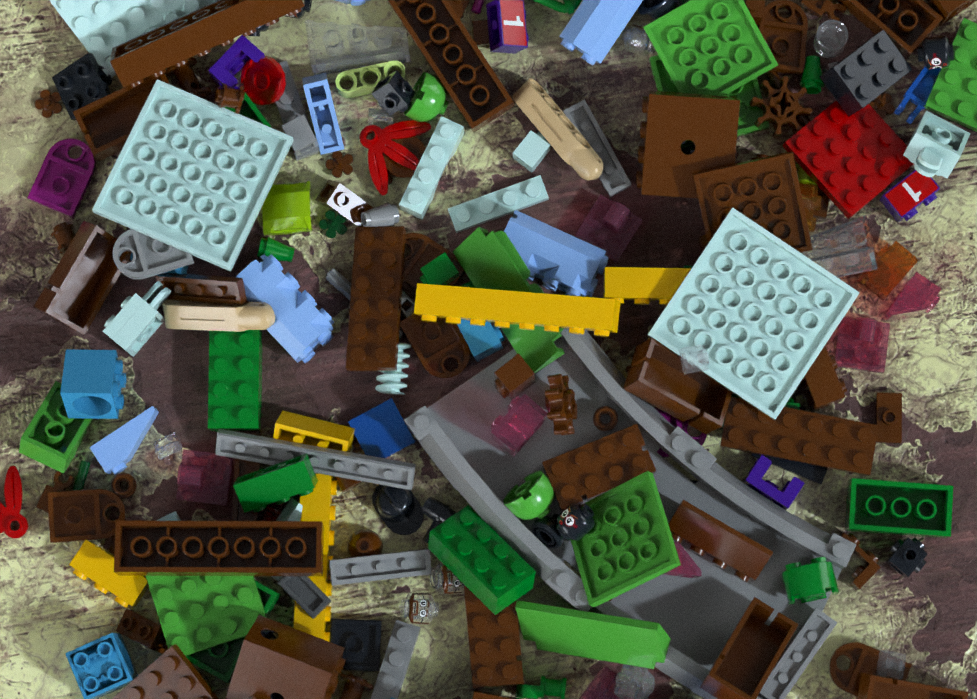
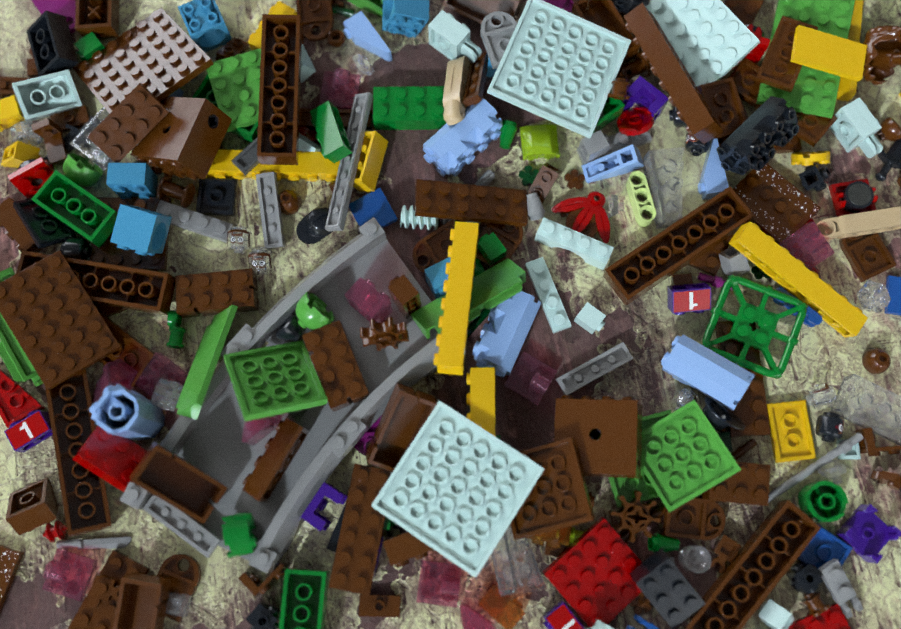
camera: 85 degrees right, 5 degrees down
black brick [371,70,415,116] -> none
bright green cylinder [403,72,449,122] -> none
black piece [421,497,457,543] -> none
green brick [428,505,536,615] -> none
tan piece [512,78,603,181] -> none
black head [556,502,595,541] -> none
reddish brown plate [593,406,618,431] -> none
clear brick [679,345,709,375] -> none

